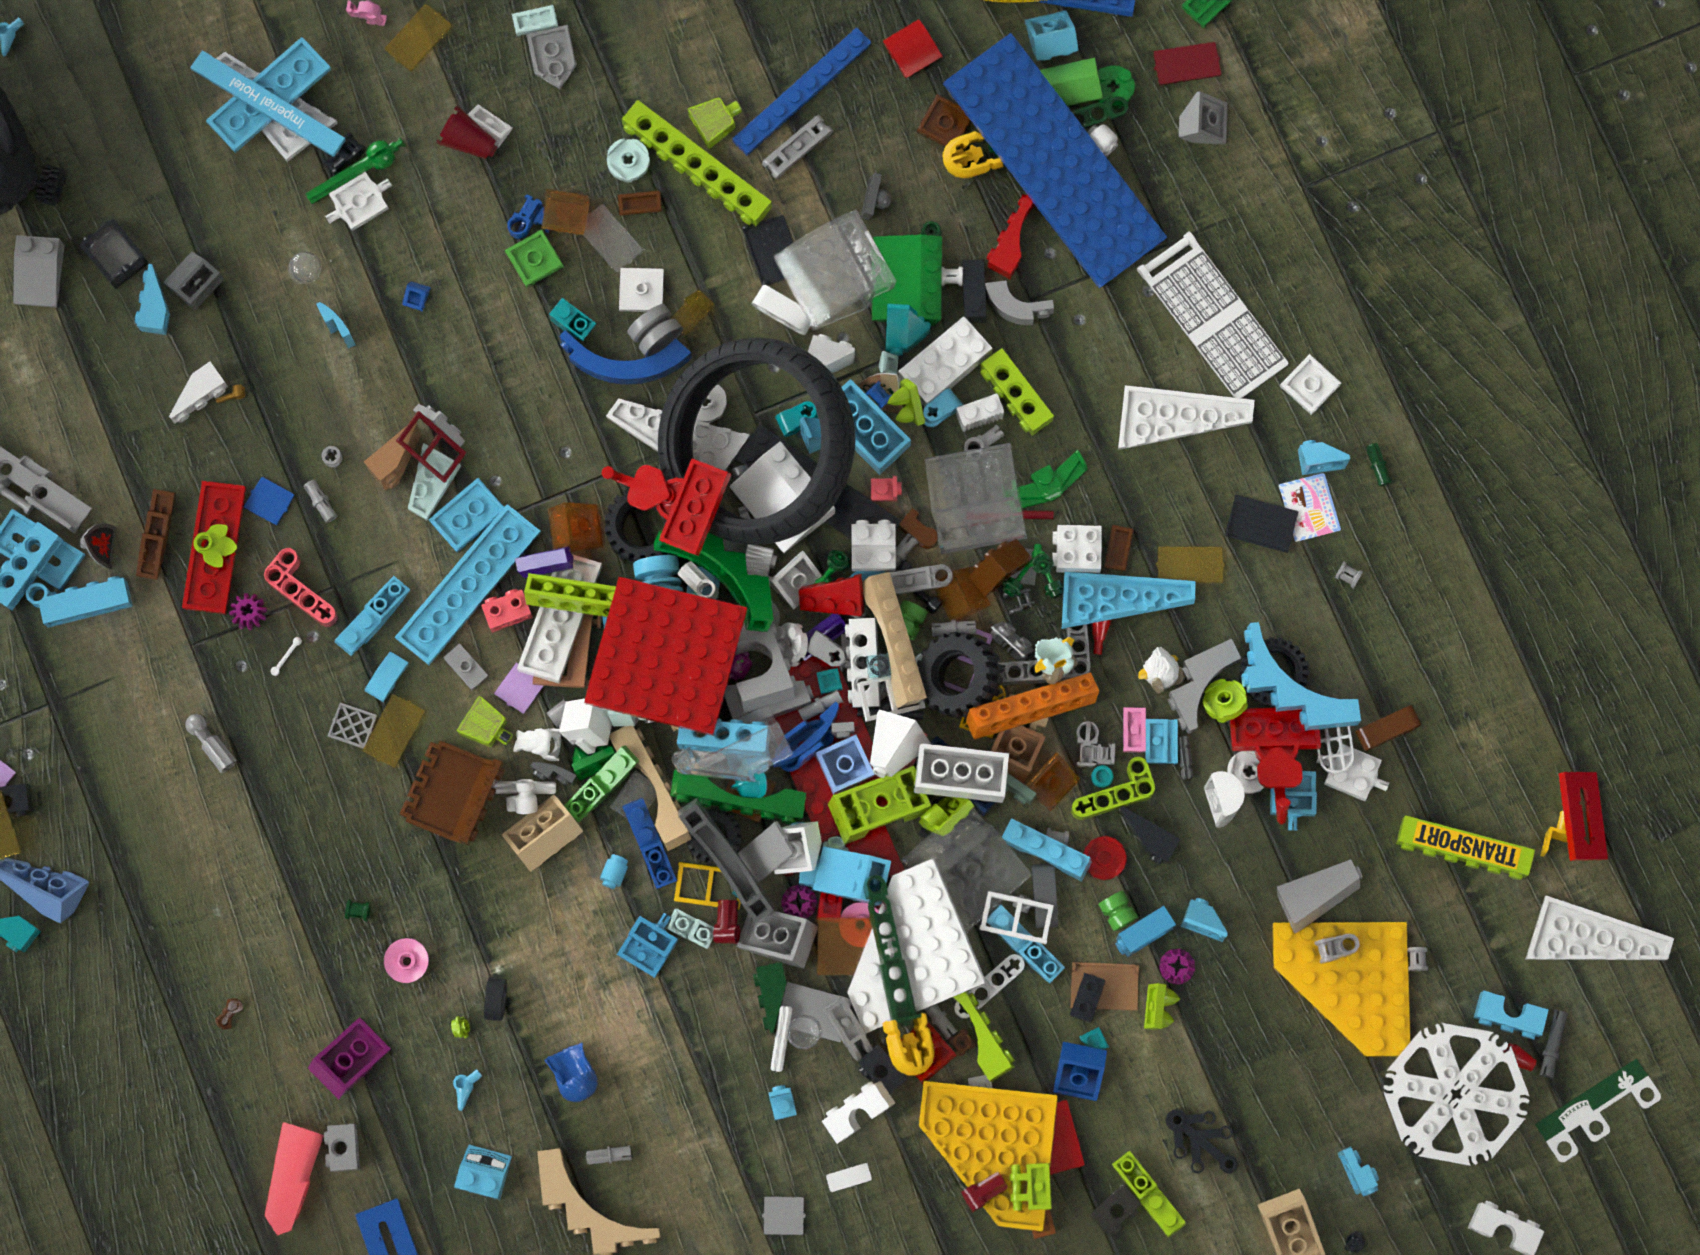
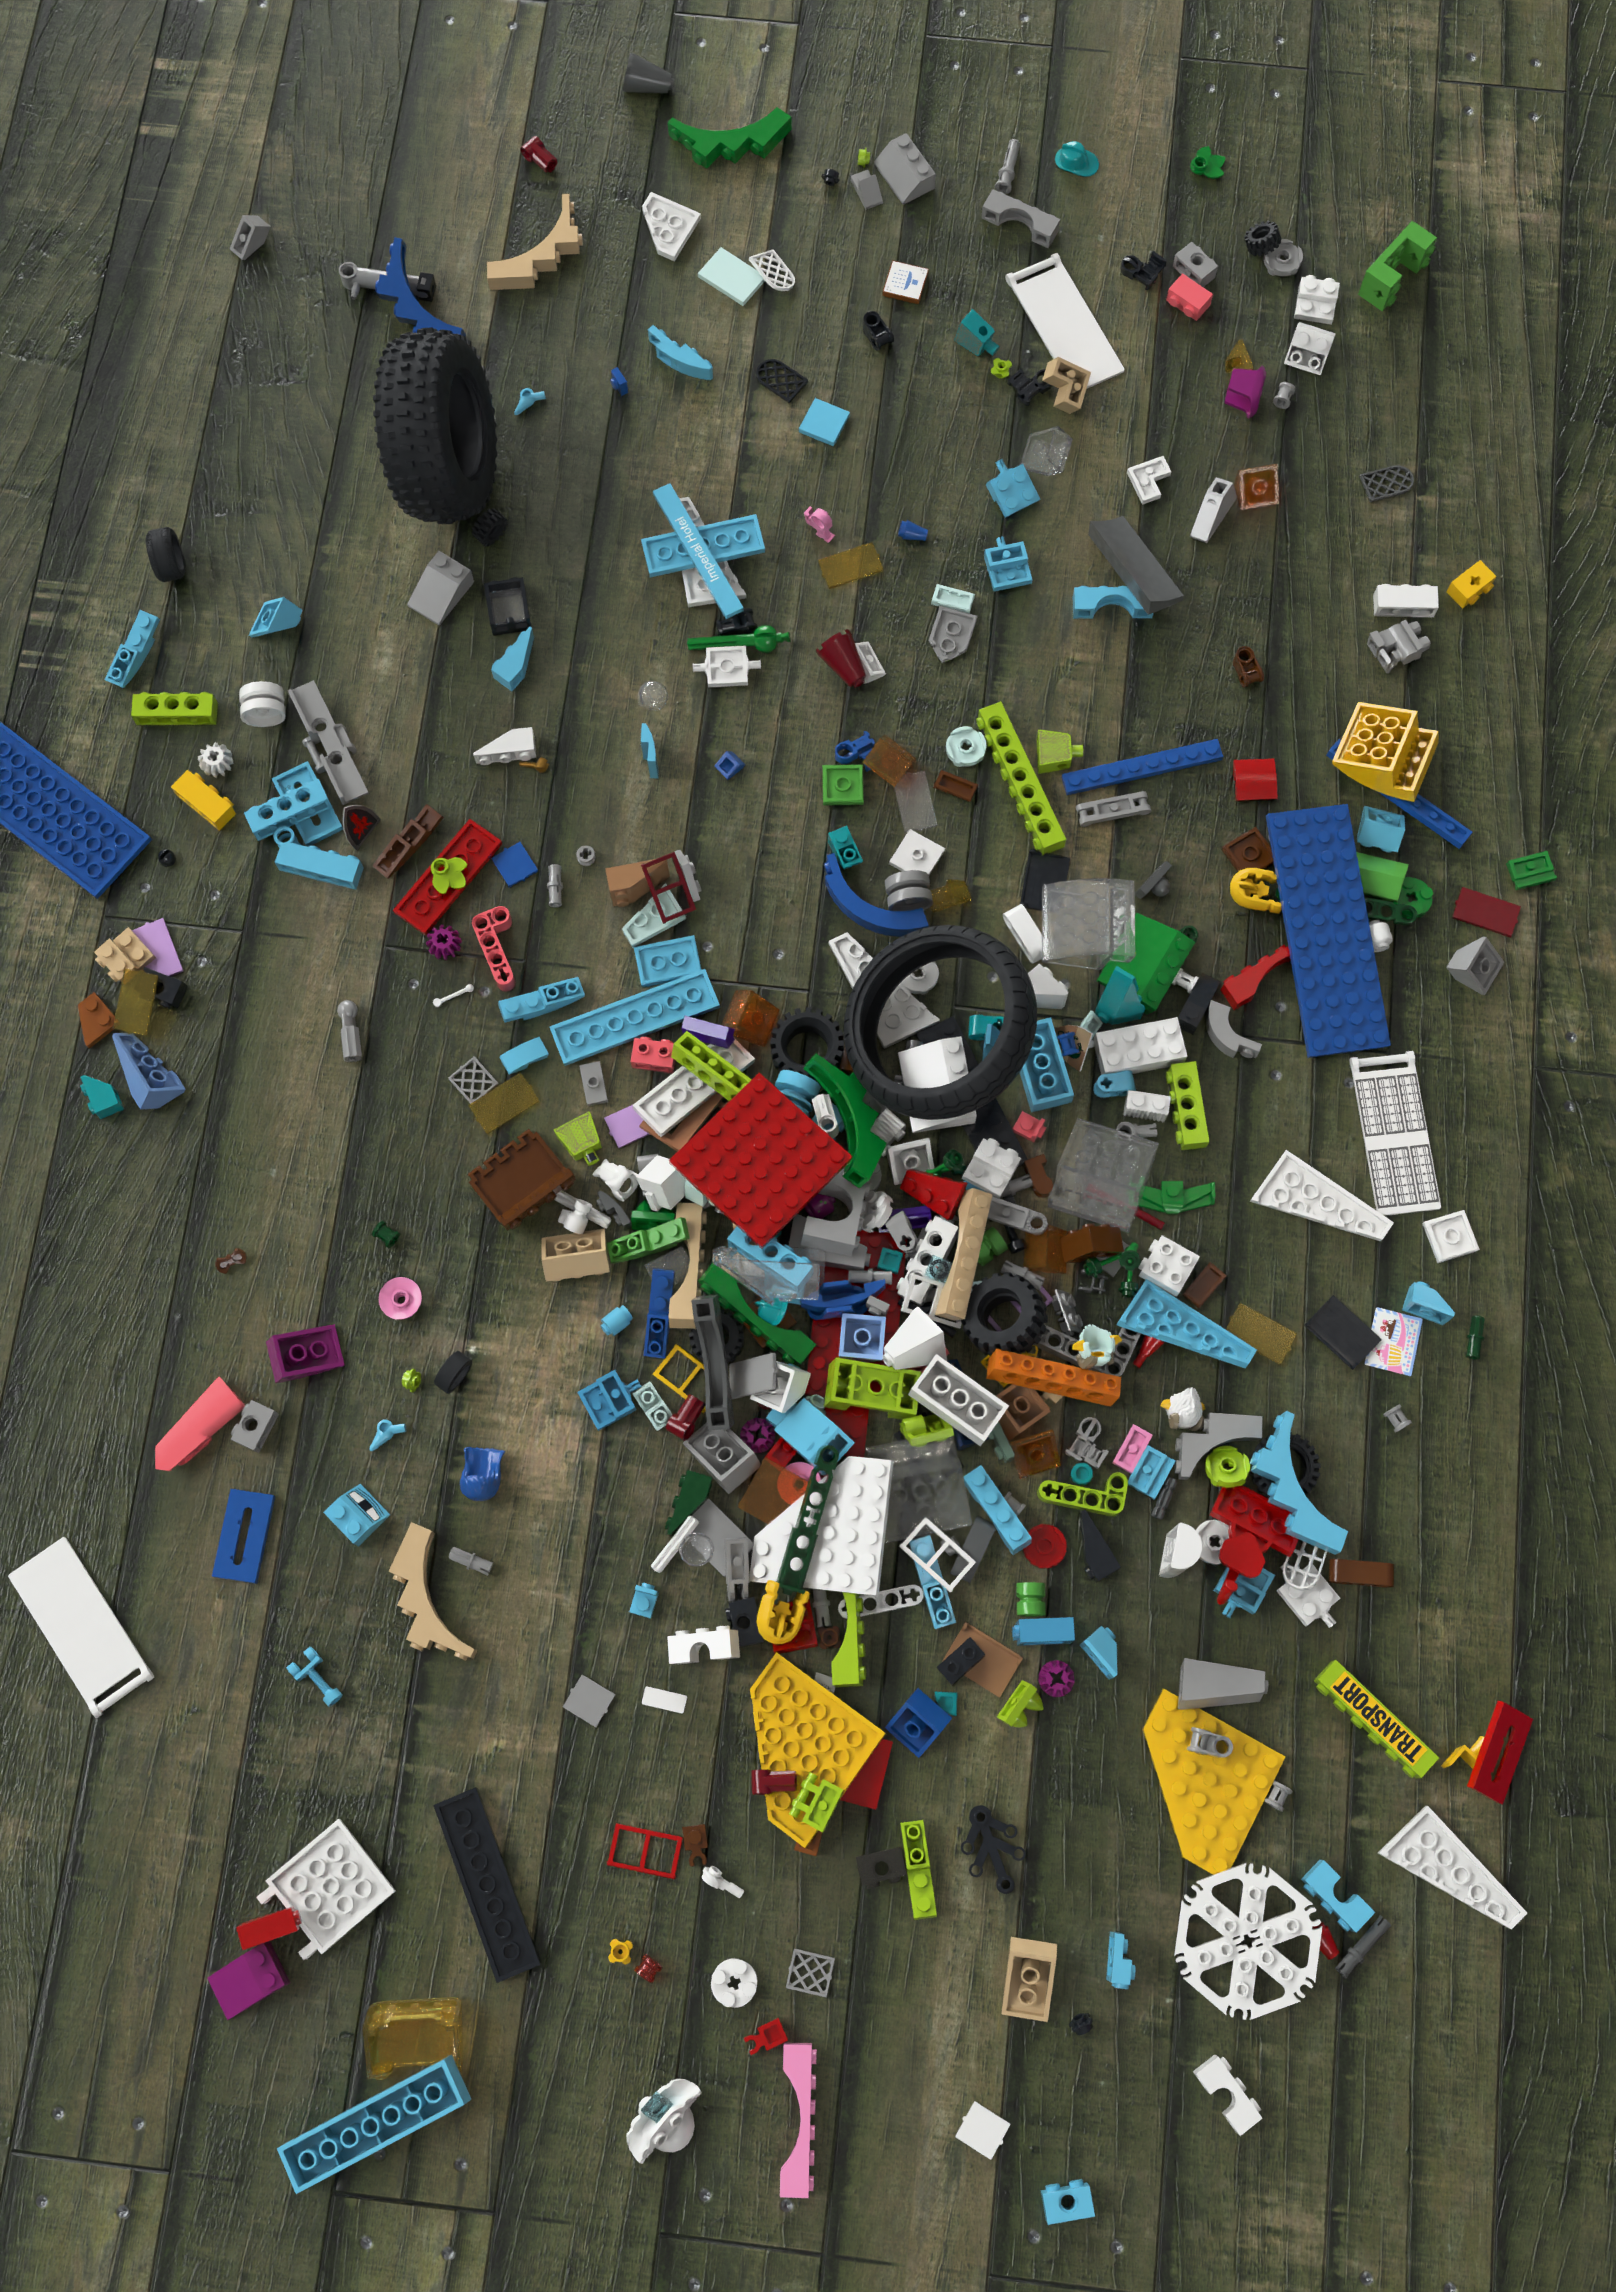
camera: 30 degrees right, 5 degrees down
dark grey slope [163,252,224,311] -> none
red plate [601,459,732,556] -> none
lime tile [887,378,925,426] -> none
piece [1535,1058,1661,1162] -> none

